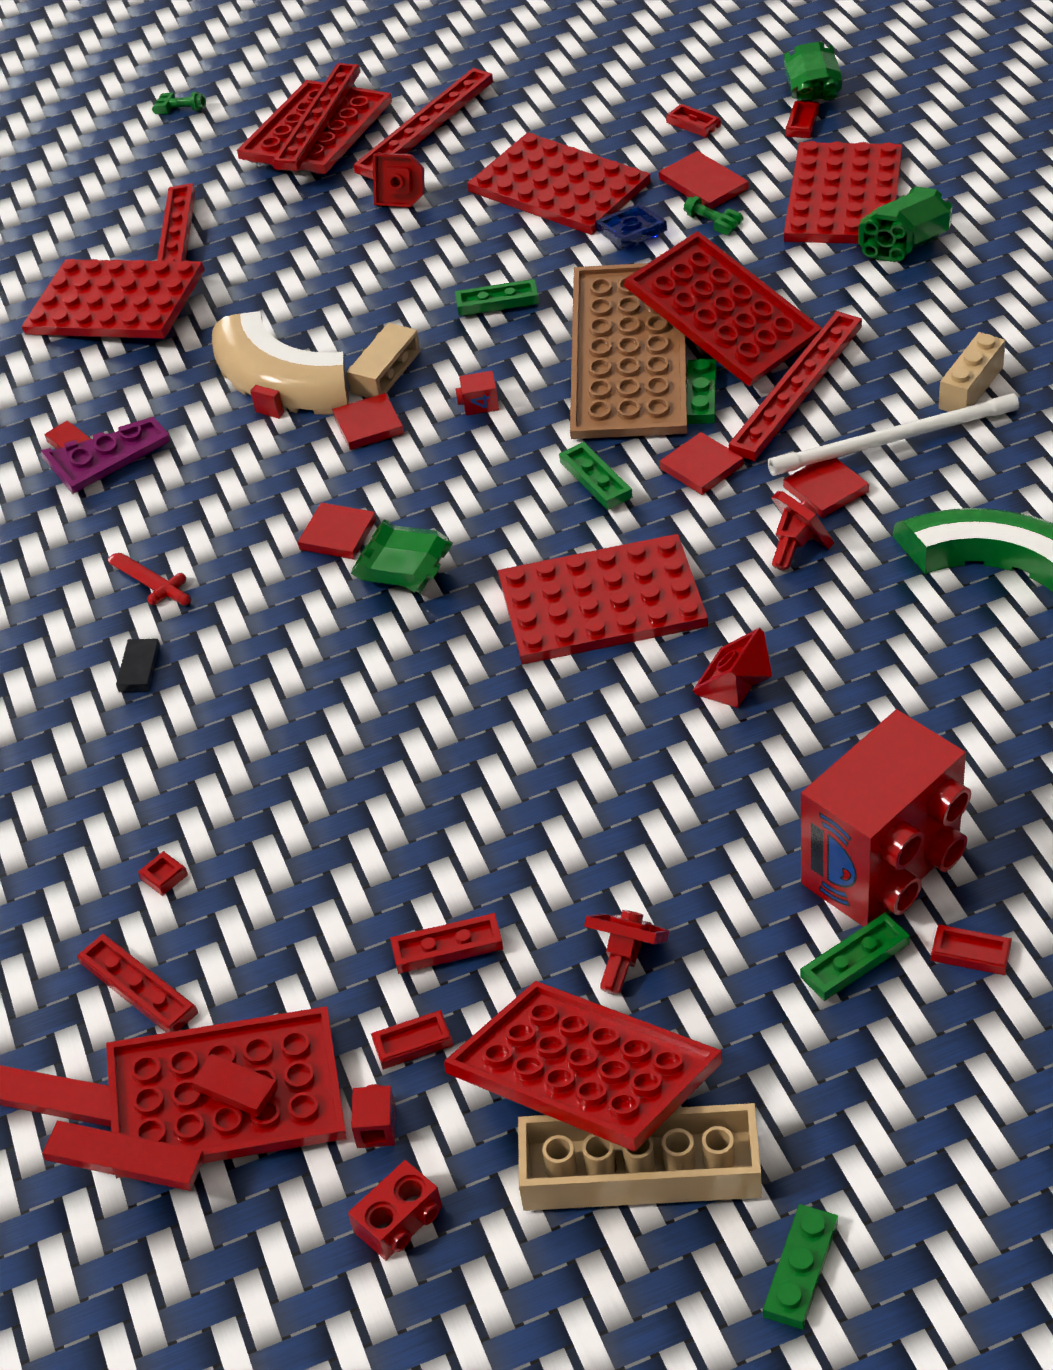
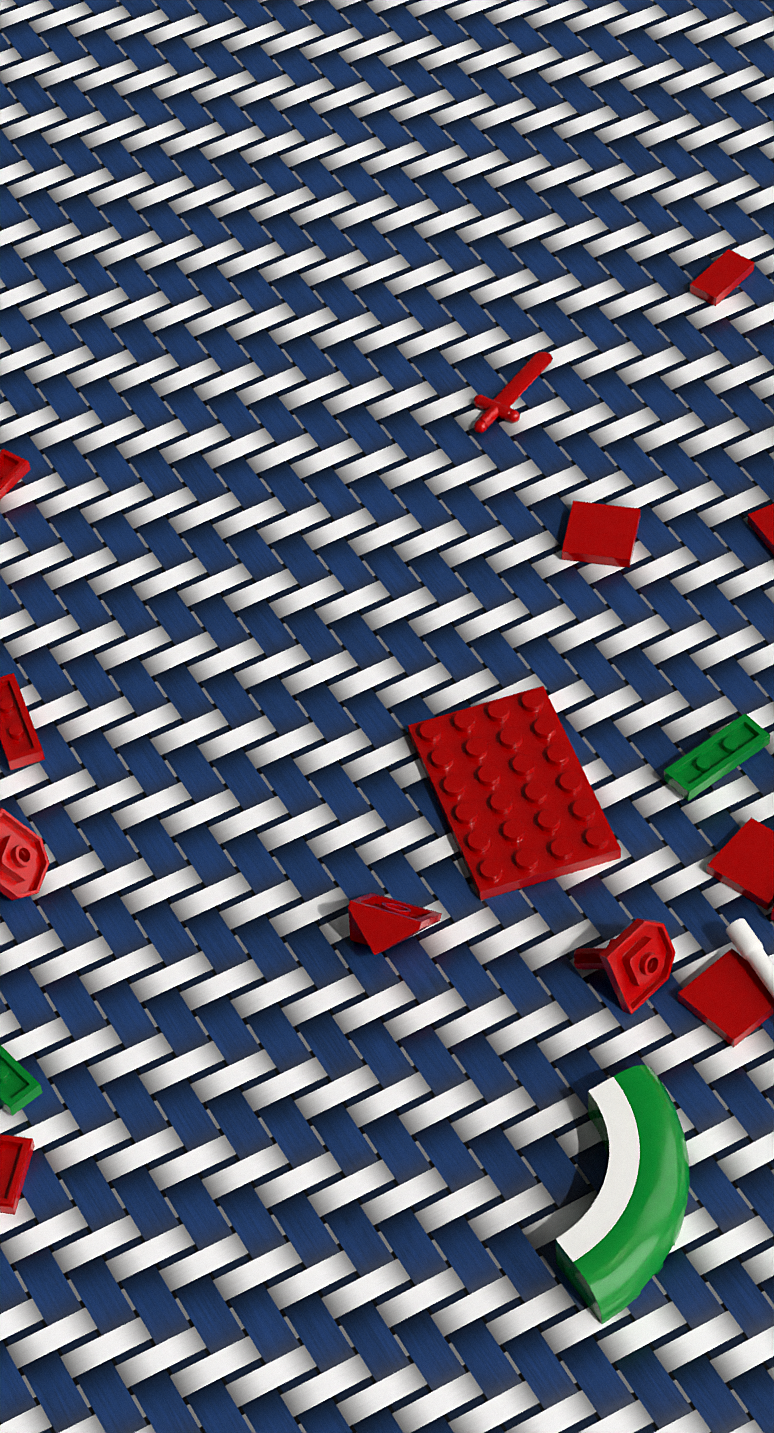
camera: 80 degrees right, 5 degrees up
magenta wing [41,417,170,494] -> none
black tile [116,639,160,692] -> none
red tile [138,851,188,896] -> none
green brick [351,519,453,594] -> none
red brick [801,709,971,927] -> none

